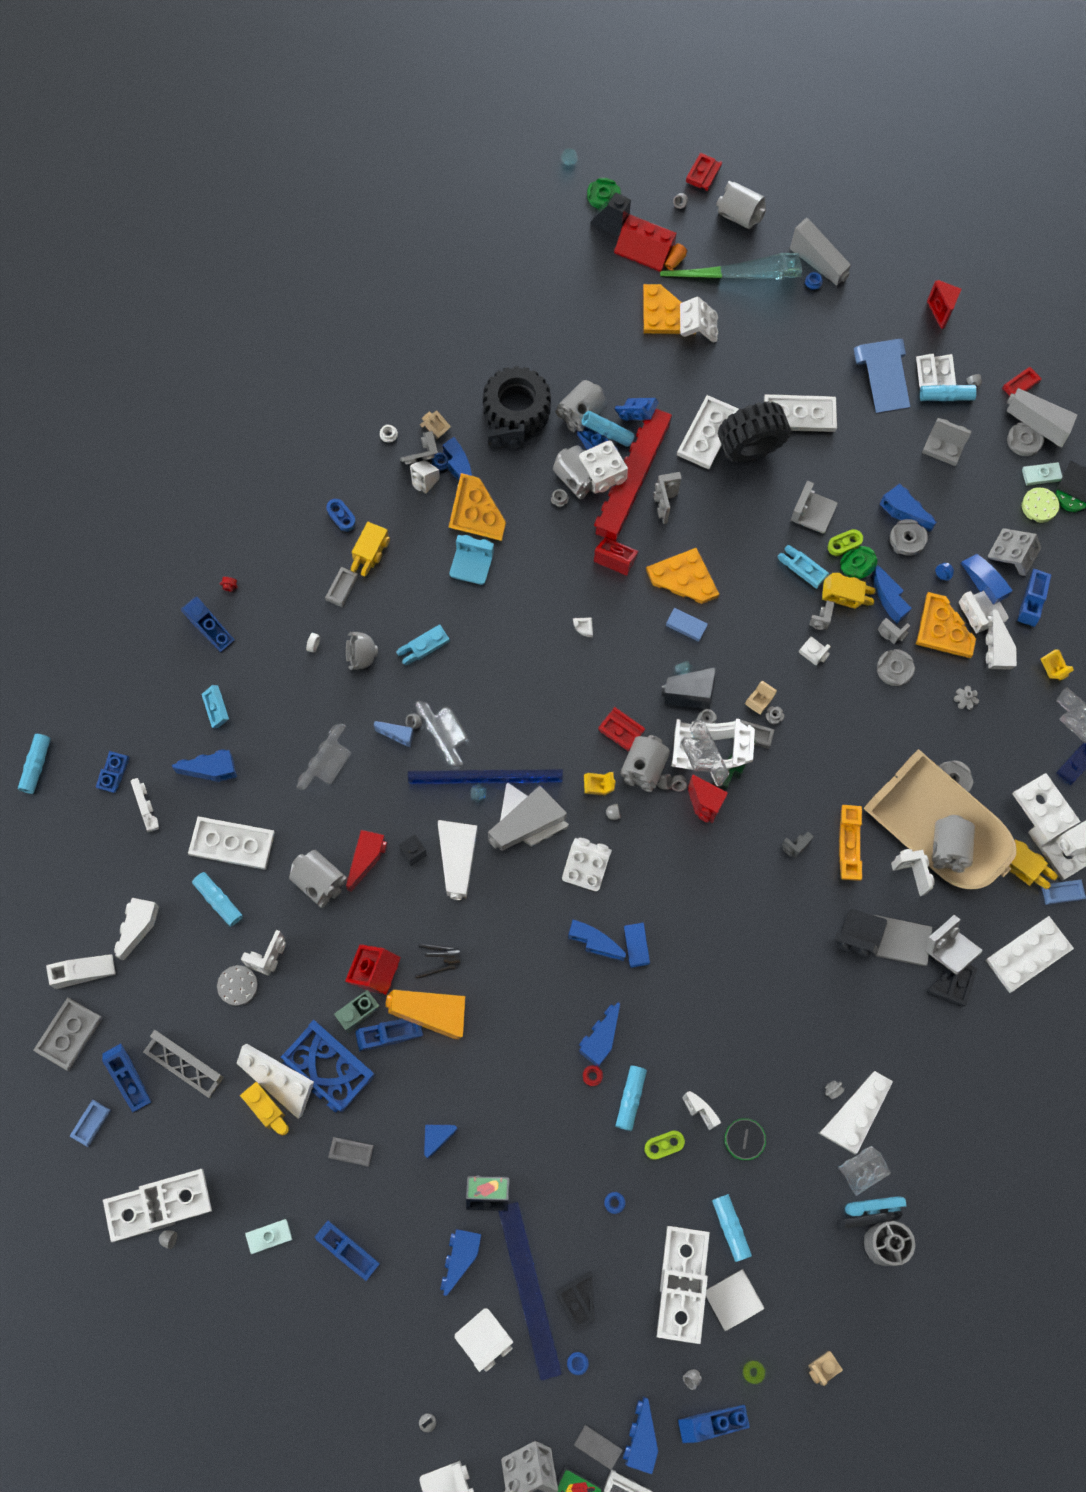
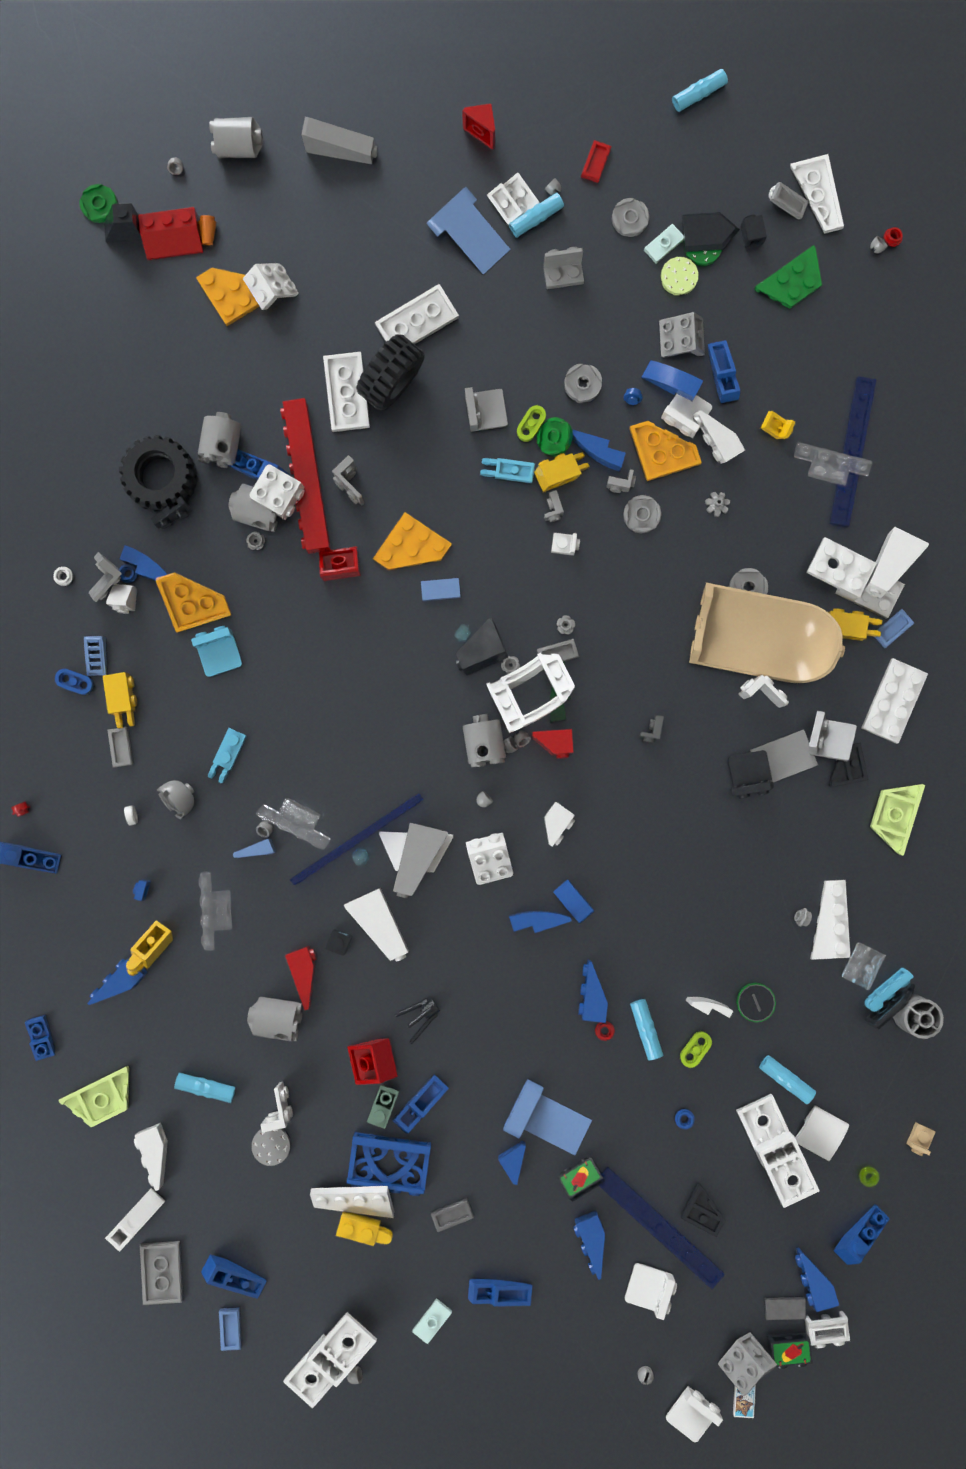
camera: 30 degrees left, 15 degrees up
white hinge [131,778,159,832] -> none
light grey fence [143,1030,224,1098] -> none
white plate [188,816,275,870] -> none
medium azure plate [201,685,229,728] -> none
light orange slope [386,990,465,1040] -> none
tan bracket [420,410,451,440] -> none
clear light blue plate [561,148,577,165] -> none
blue plate [567,1352,589,1375] -> none
white tile [573,618,593,637] -> none
medium azure axle [582,411,634,447] -> none
yellow bracket [584,772,615,796] -> none
red plate [598,707,646,752] -> none
blue bracket [614,398,659,421] -> none
clear light blue plate [660,253,802,279] -> none
clear bracket [681,717,729,786] -> none
light grey hinge [683,1369,702,1390] -> none
red plate [686,153,722,191] -> none
tan bracket [745,681,777,715] -> none
blue plate [805,272,823,289] -> none
light orange slope [839,805,862,881] -> none
blue slope [880,484,937,532] -> none
light grey cylinder [932,815,975,873] -> none
light grey slope [1007,388,1077,447] -> none
none -> yellowish green wing [59,1066,129,1127]
none -> medium blue slope [84,636,107,676]
none -> yellow hinge [126,921,173,976]
none -> blue plate [133,879,151,901]
none -> medium blue piece [503,1079,592,1155]
none -> white slope [544,802,575,847]
none -> yellowish green wing [870,784,925,856]

